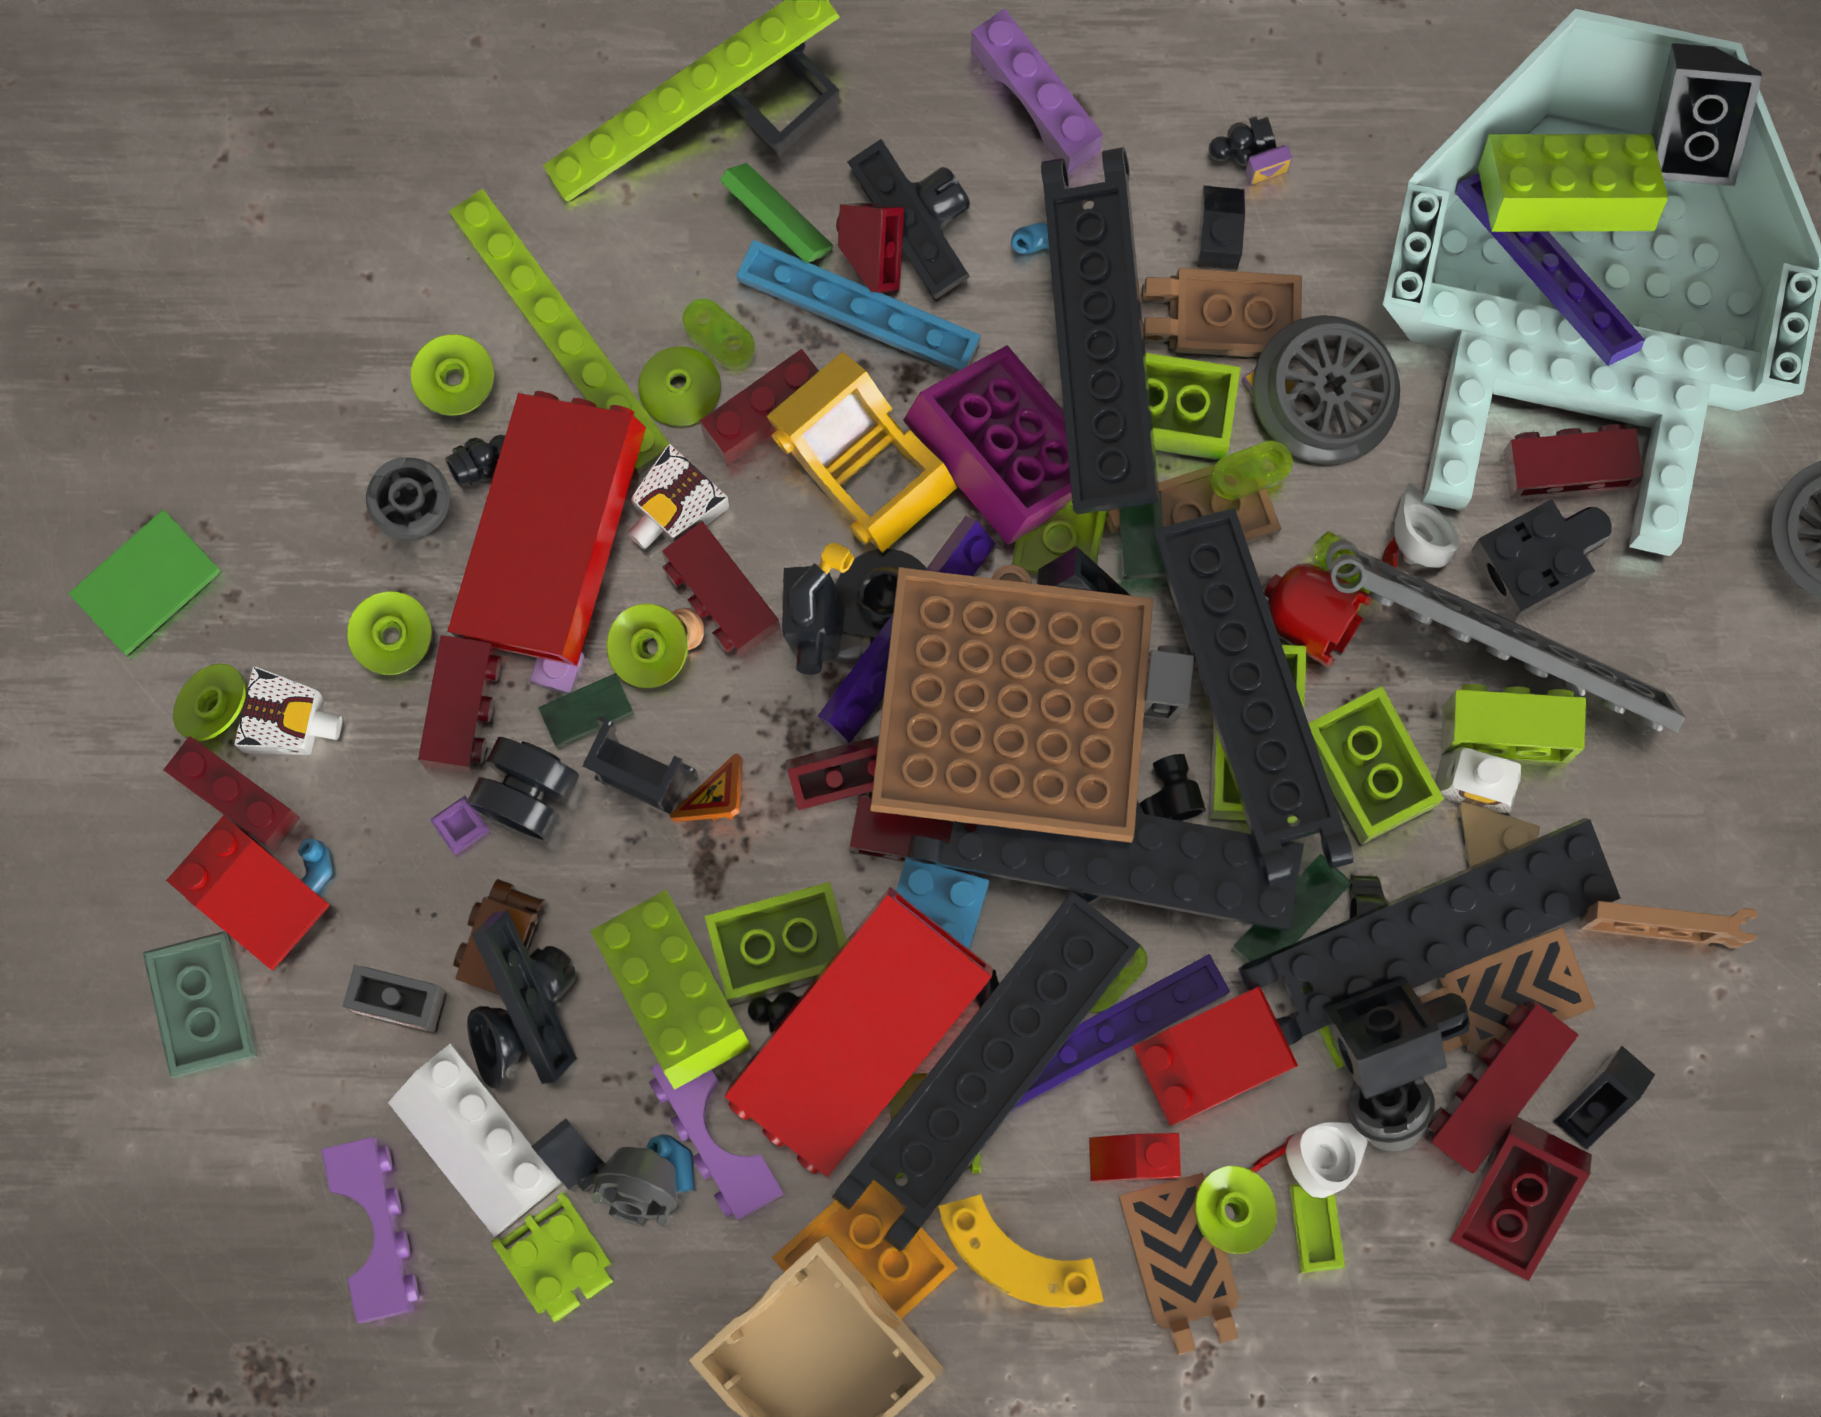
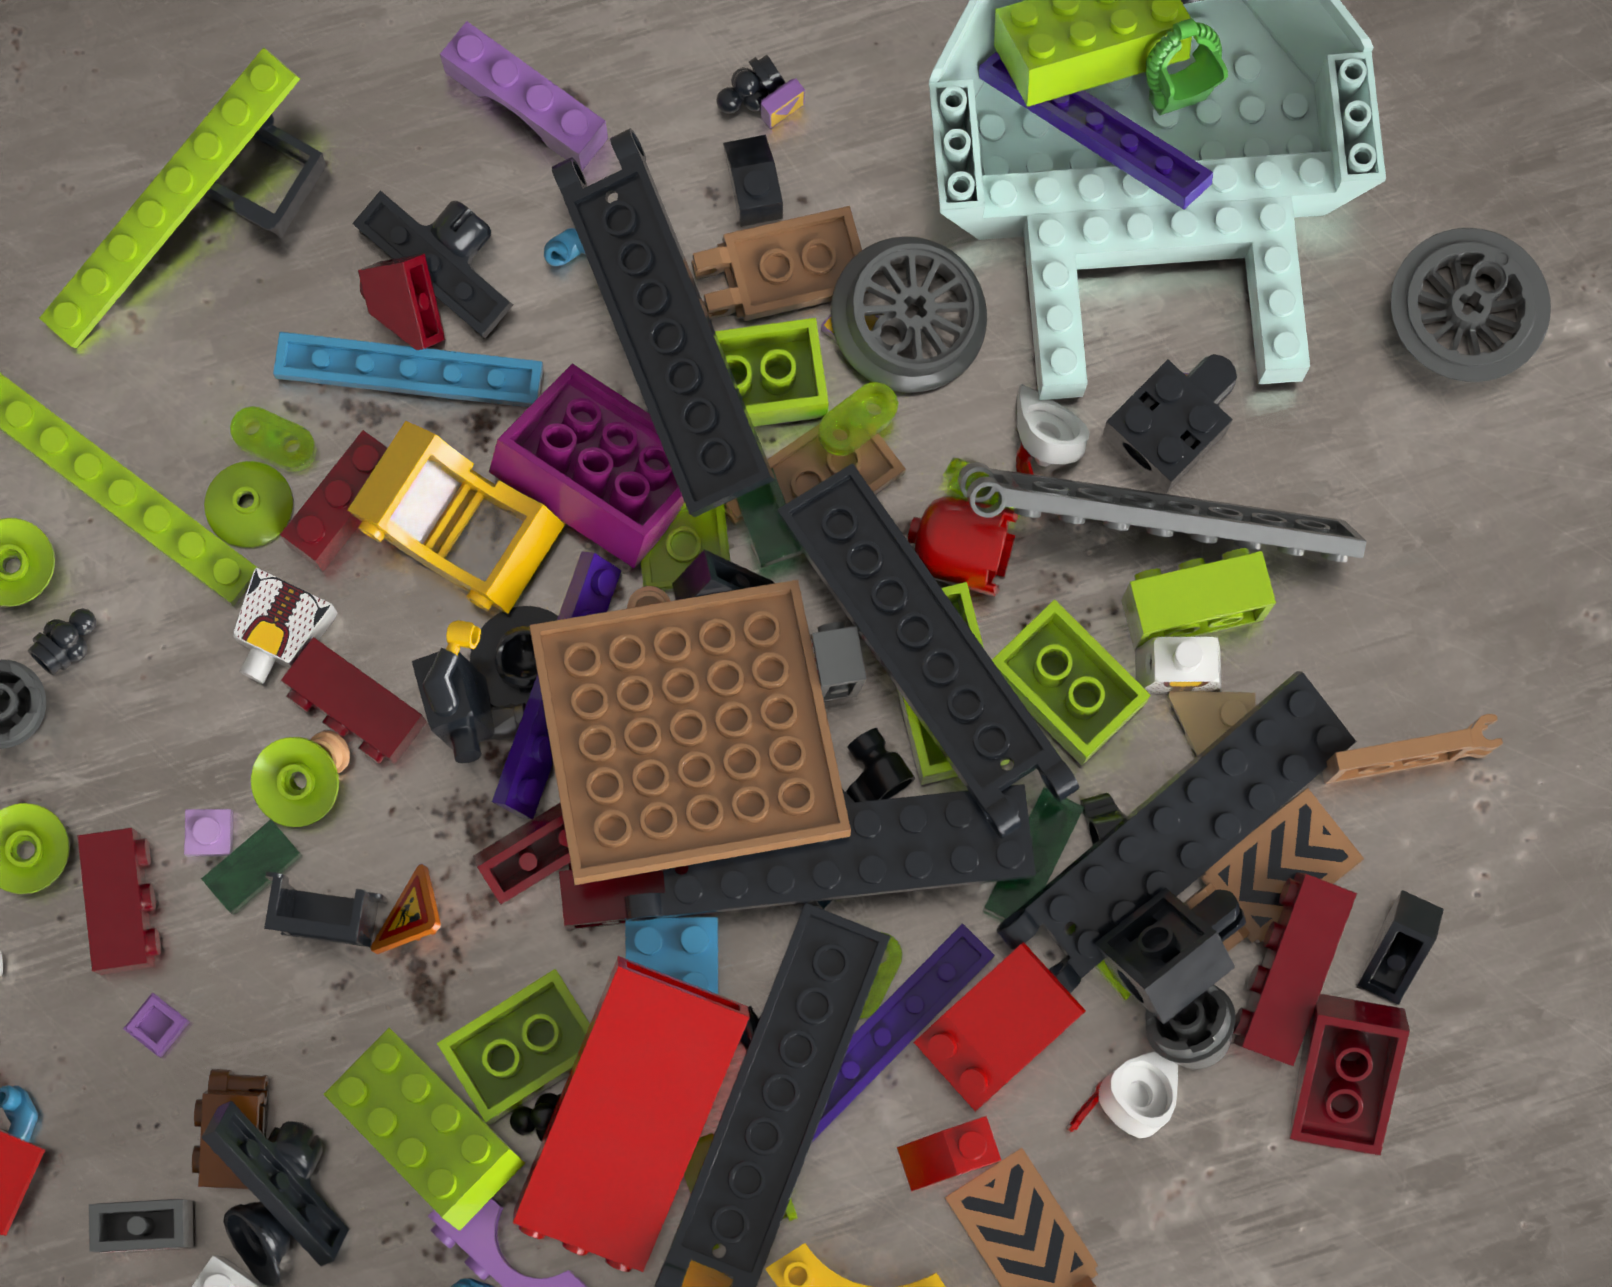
camera: 20 degrees left, 0 degrees up
red brick [447,391,646,666] -> none
black wheel [466,737,580,842] -> none
bright green tile [720,163,834,263] -> none
lime dish [1194,1166,1277,1254] -> none
lime tile [1288,1184,1345,1273] -> none
dark red brick [1504,424,1643,499] -> none
none -> bright green piece [1146,18,1228,116]

